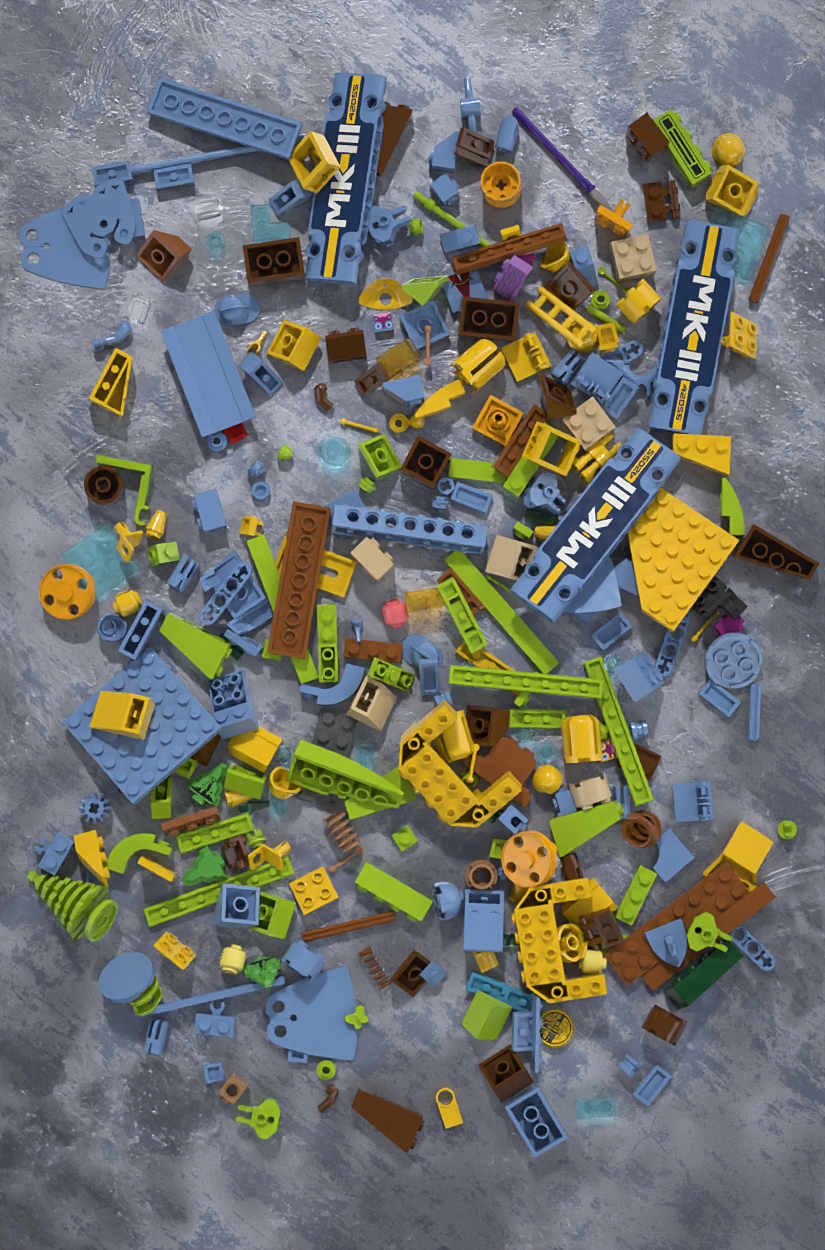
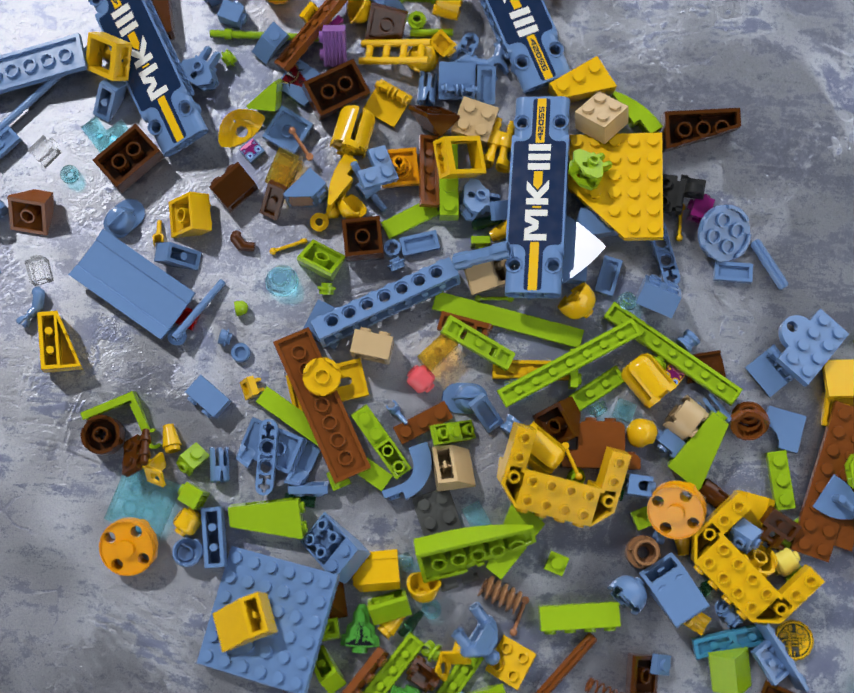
camera: 30 degrees left, 5 degrees down
none -> reddish brown plate [122,429,152,477]
none -> medium blue bar [171,279,226,341]
none -> lime slope [177,482,210,510]
none -> yellow tile [302,357,341,396]
none -> yellow hair [337,194,367,219]
none -> medium blue piece [350,161,388,213]
none -> medium blue plate [356,145,399,191]
none -> medium blue axle [452,241,512,271]
none -> medium blue connector [452,602,500,665]
none -> medium blue tile [490,200,508,221]
none -> yellow cylinder [557,282,596,319]
none -> lime hinge [568,149,613,190]
none -> tan brick [575,91,629,144]
none -> medium blue plate [715,598,734,618]
none -> medium blue plate [725,610,743,629]
none -> medium blue brick [727,518,763,554]
none -> medium blue plate [776,308,849,387]

